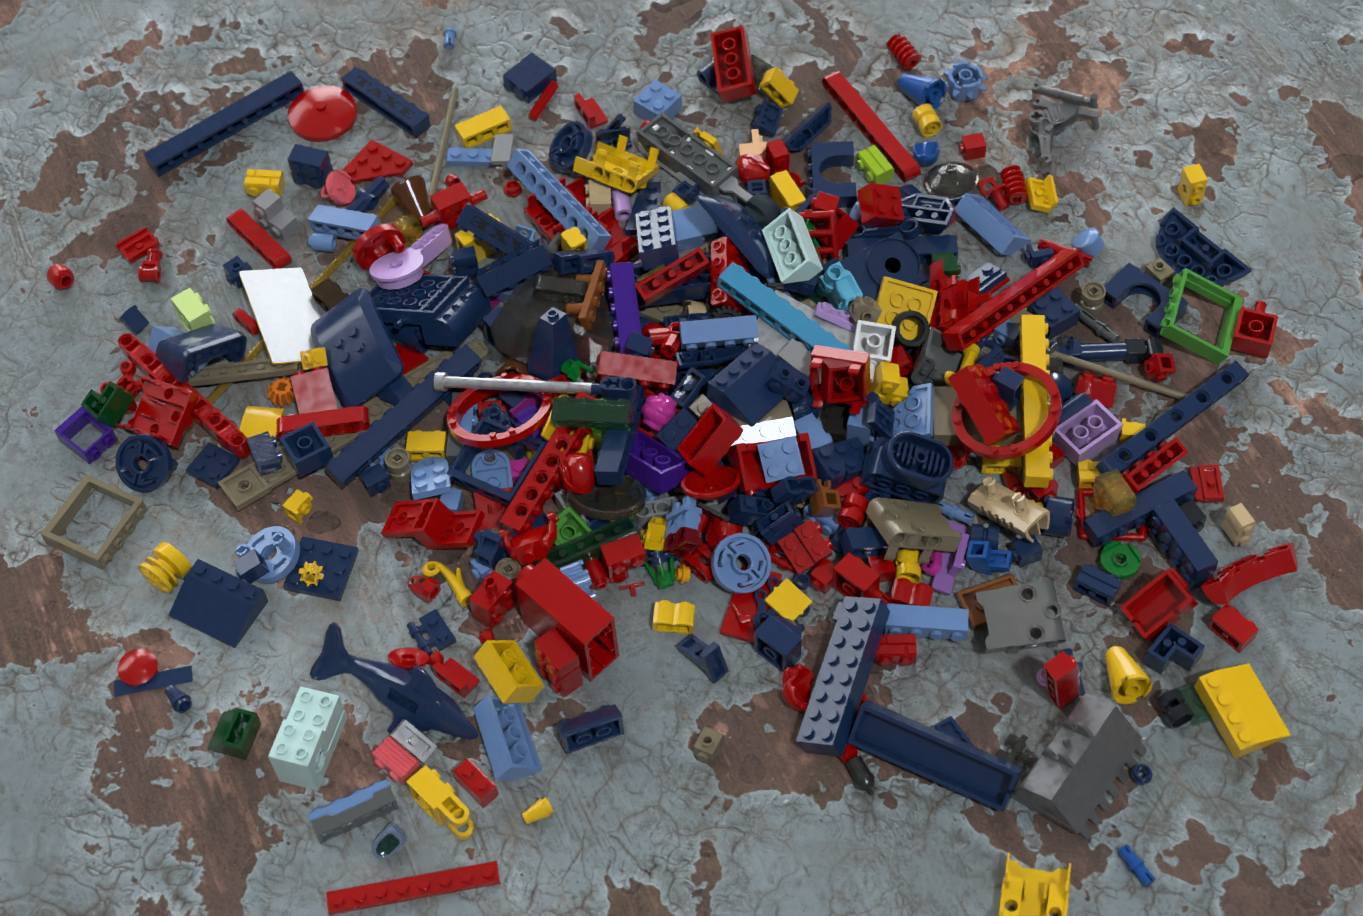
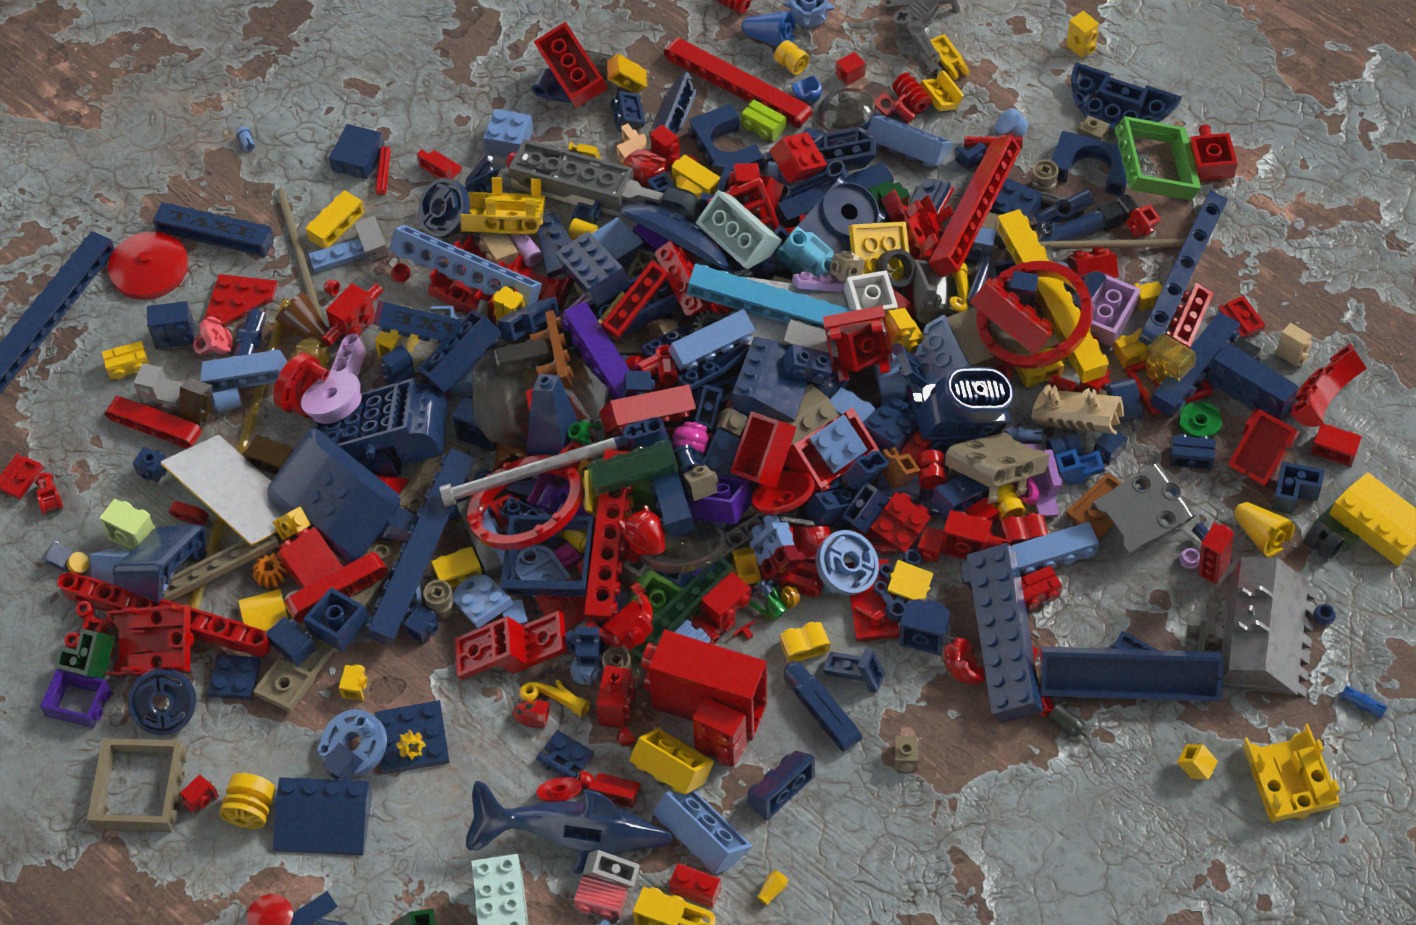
camera: 25 degrees left, 0 degrees up
none -> yellow tile [67,552,90,574]
none -> dark brown brick [178,378,213,428]
none -> red brick [180,774,219,813]
none -> dark blue piece [673,444,707,473]
none -> dark tan brick [682,465,718,501]
none -> dark blue piece [784,661,863,752]
none -> yellow hinge [930,34,969,80]
none -> dark blue piece [1034,188,1096,228]
none -> yellow brick [1177,744,1218,779]

